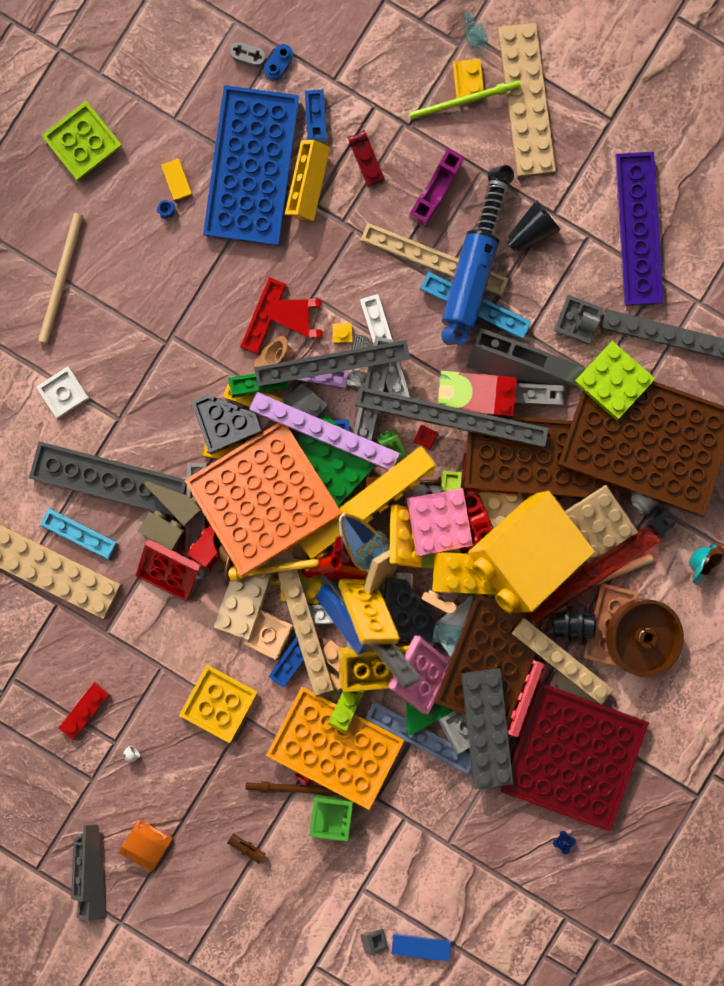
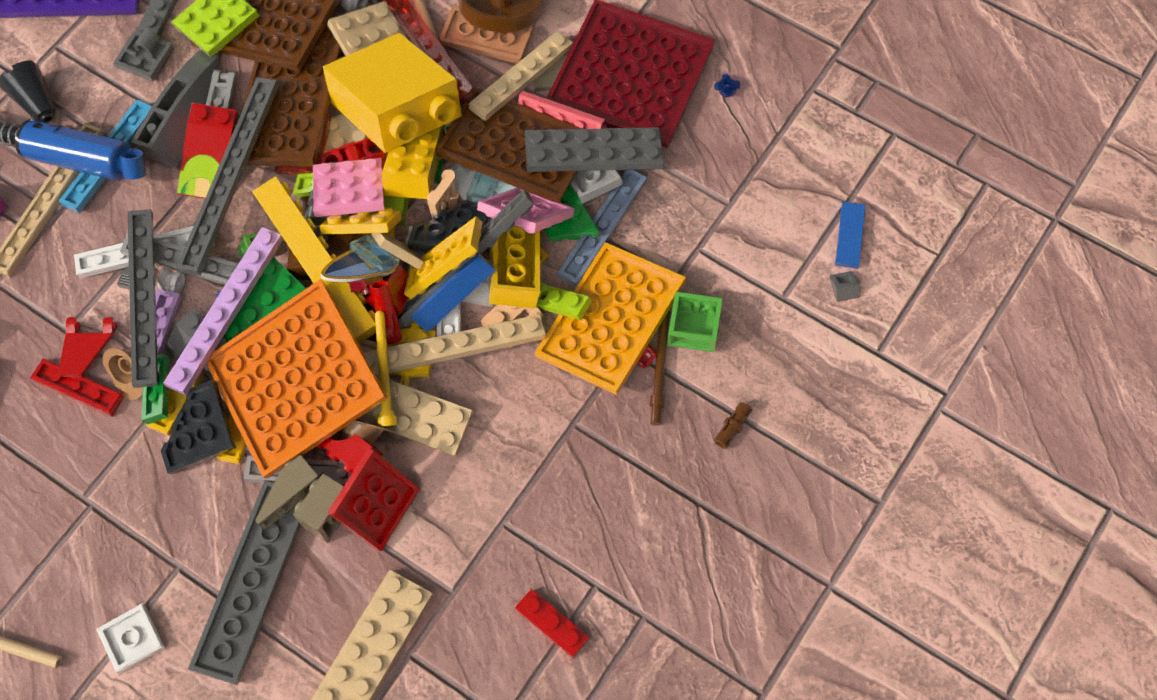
camera: 80 degrees left, 20 degrees down
medium azure tile [40,508,117,560] -> none
dark grey wedge [71,824,106,921] -> none
orange slope [118,819,173,872] -> none
white hinge [123,745,140,763] -> none
yellow plate [179,664,258,743] -> none
light nougat plate [243,609,294,660] -> none
blue plate [268,636,304,688] -> none
yellow plate [333,323,352,343] -> none
red tile [413,425,438,450] -> none
black piece [554,606,596,645] -> none

